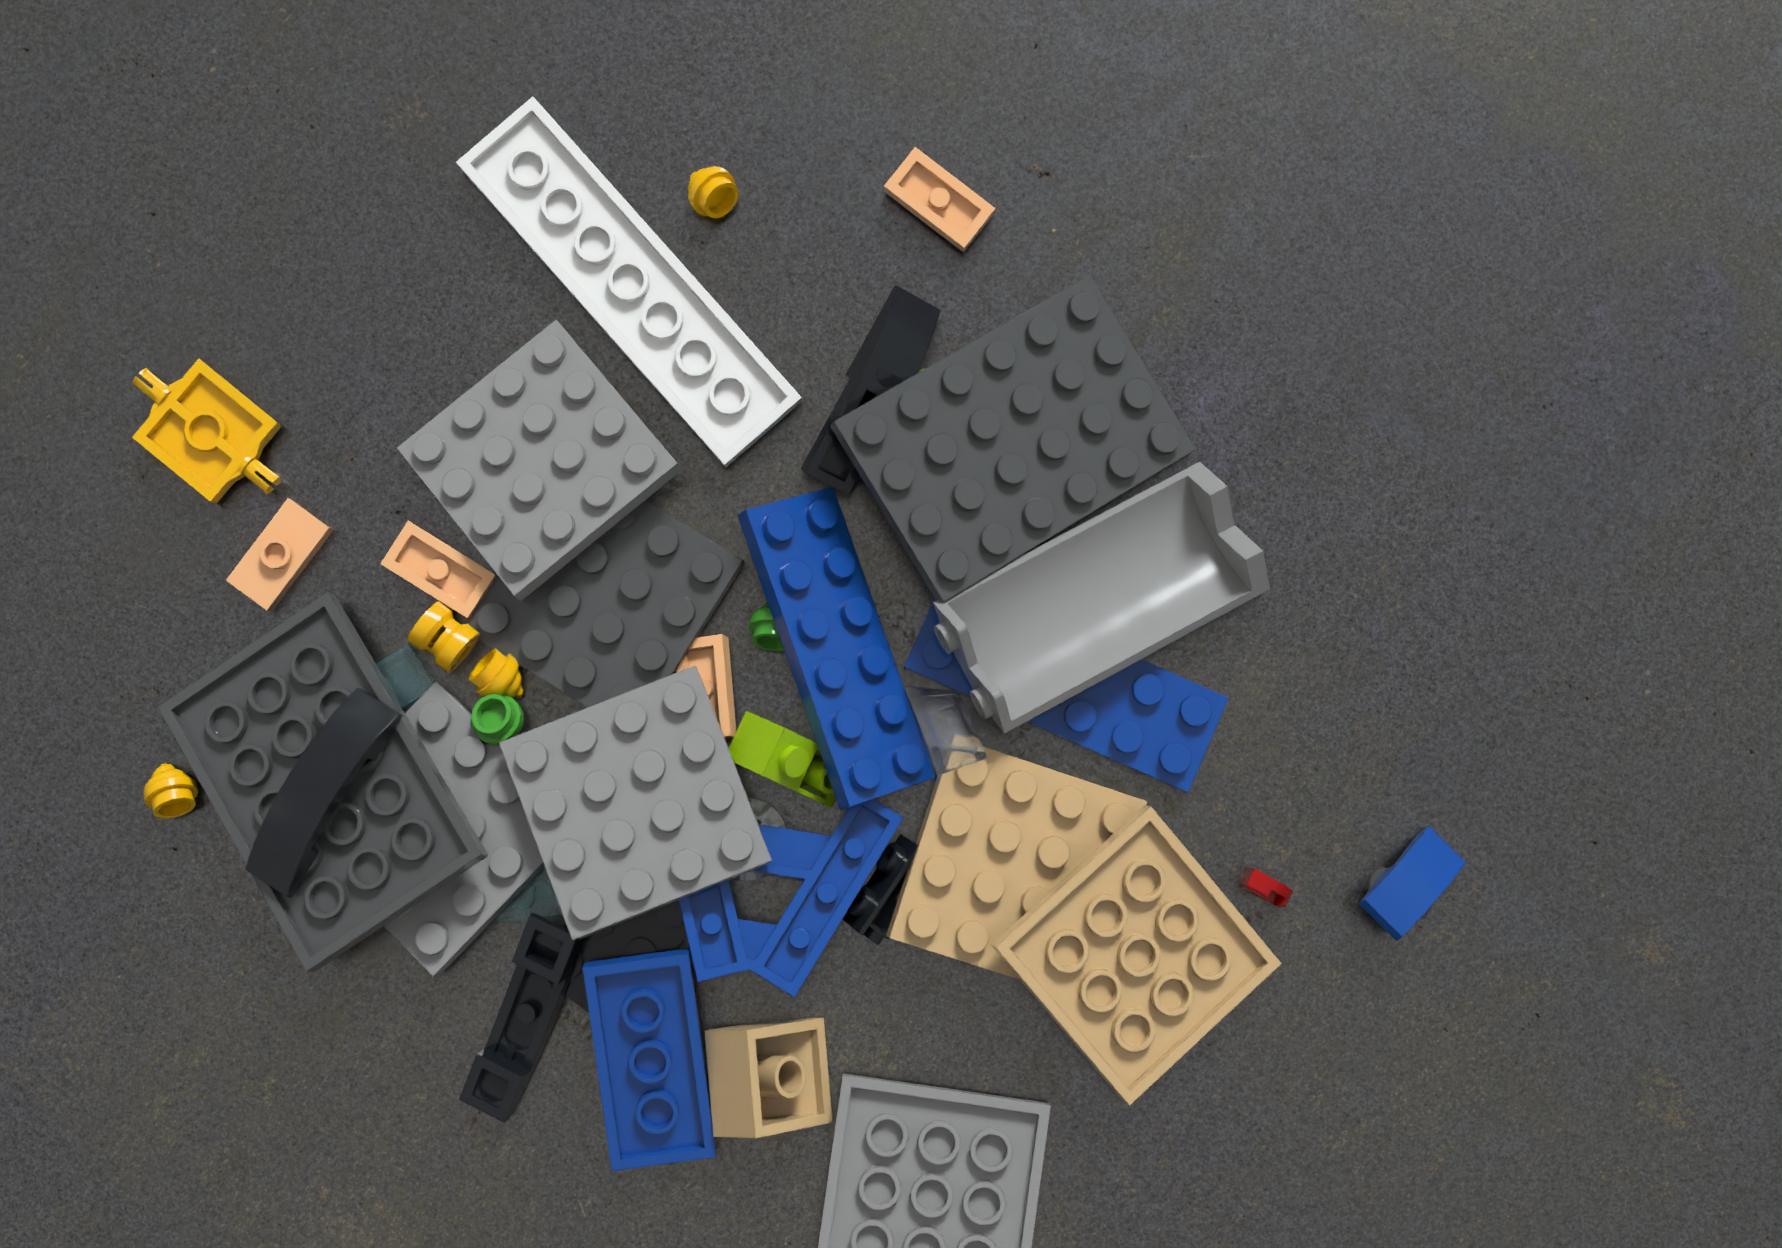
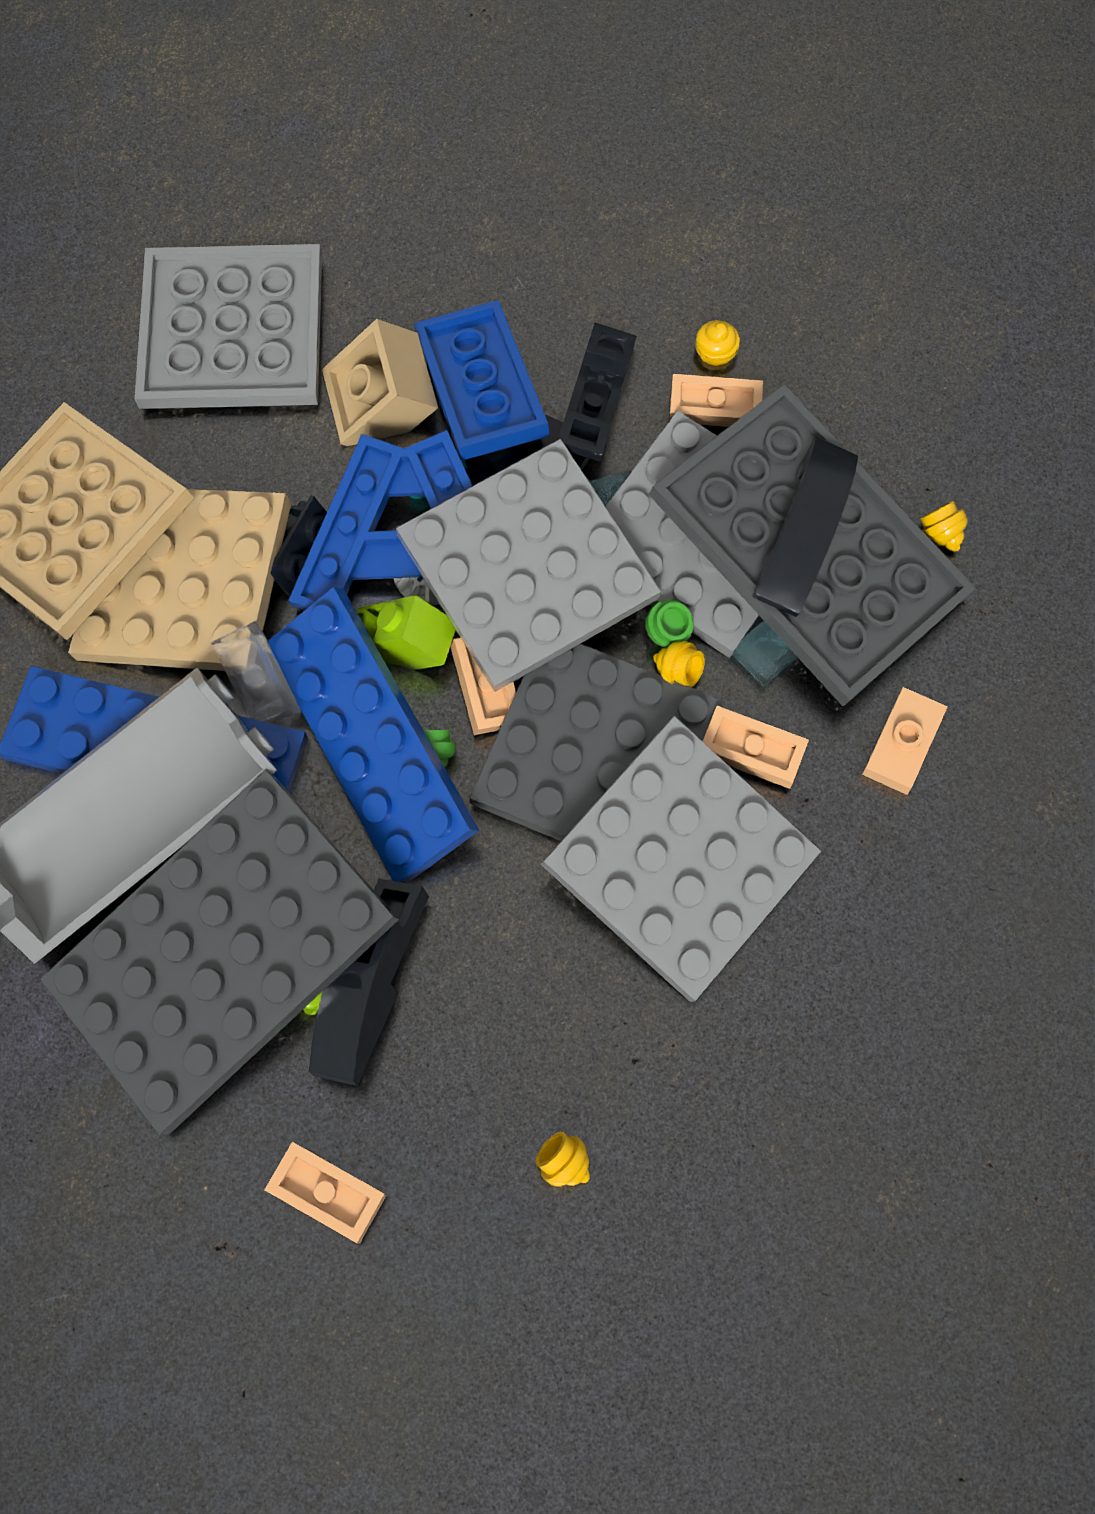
camera: 175 degrees right, 15 degrees down
yellow plate [132,359,282,504] -> none
yellow wheel [407,601,480,673] -> none
white plate [456,96,802,468] -> none
none -> light nougat plate [669,374,763,427]
none -> yellow plate [695,320,740,366]

